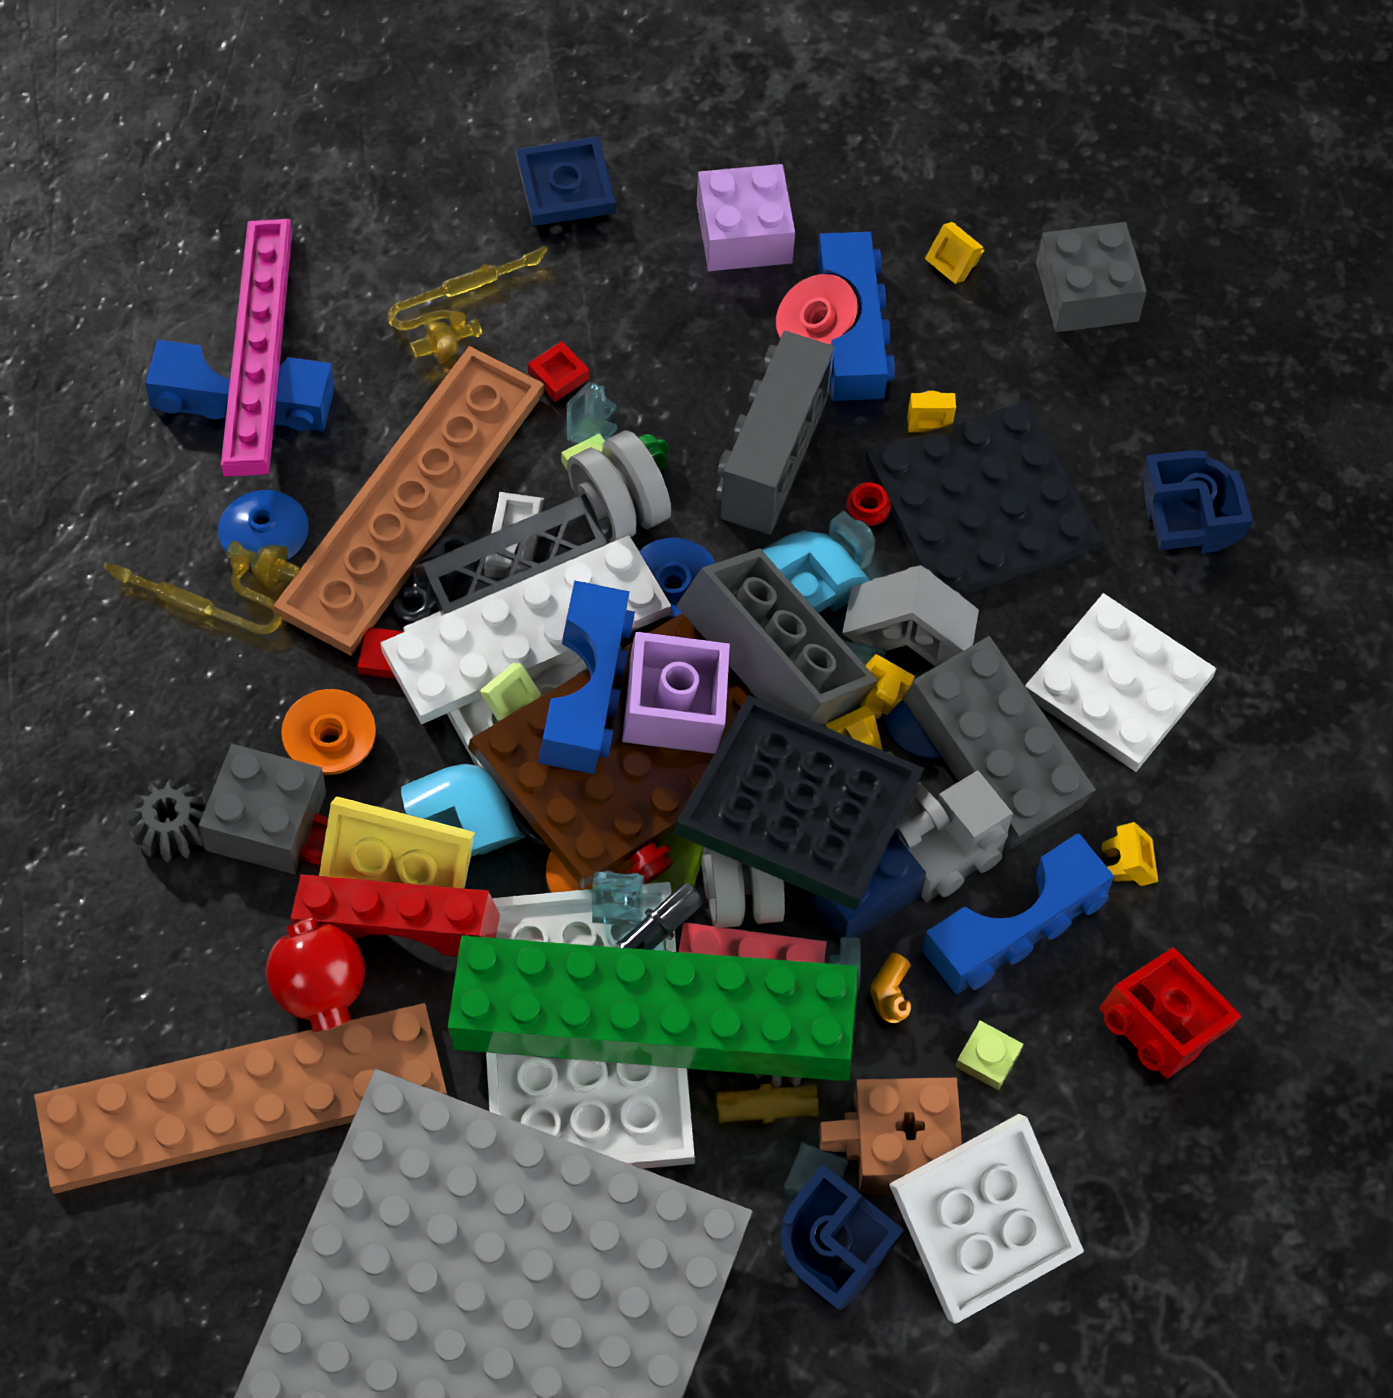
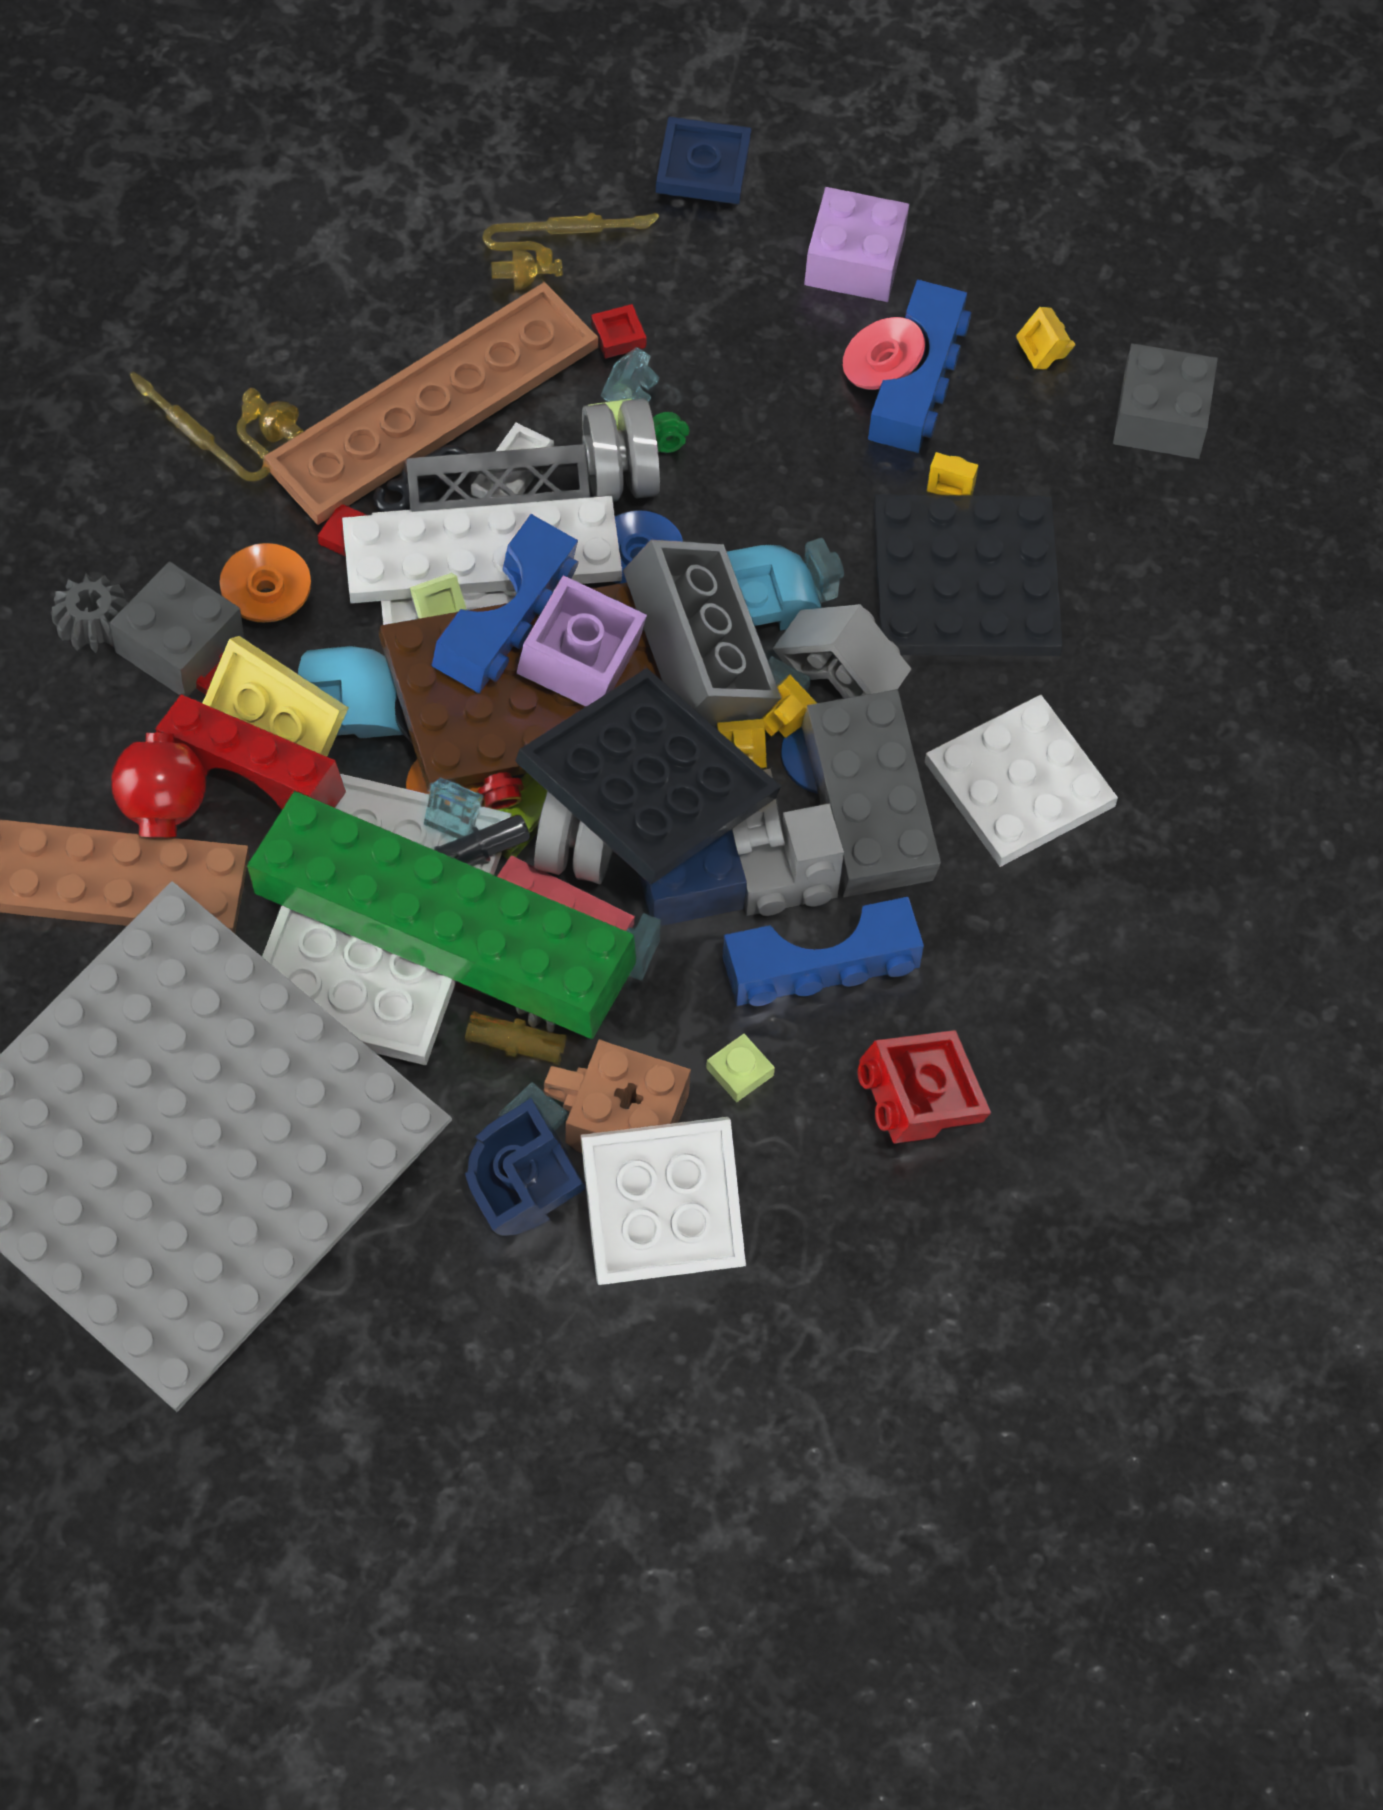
camera: 20 degrees right, 0 degrees up
blue arch [145,340,334,432] -> none
blue dish [218,490,309,570] -> none
dark pink tile [221,219,292,477] -> none
dark grey brick [716,330,835,535] -> none
red plate [846,482,891,526] -> none
light orange arm [869,953,911,1023] -> none
yellow tile [1101,822,1158,886] -> none
dark blue brick [1144,450,1253,554] -> none

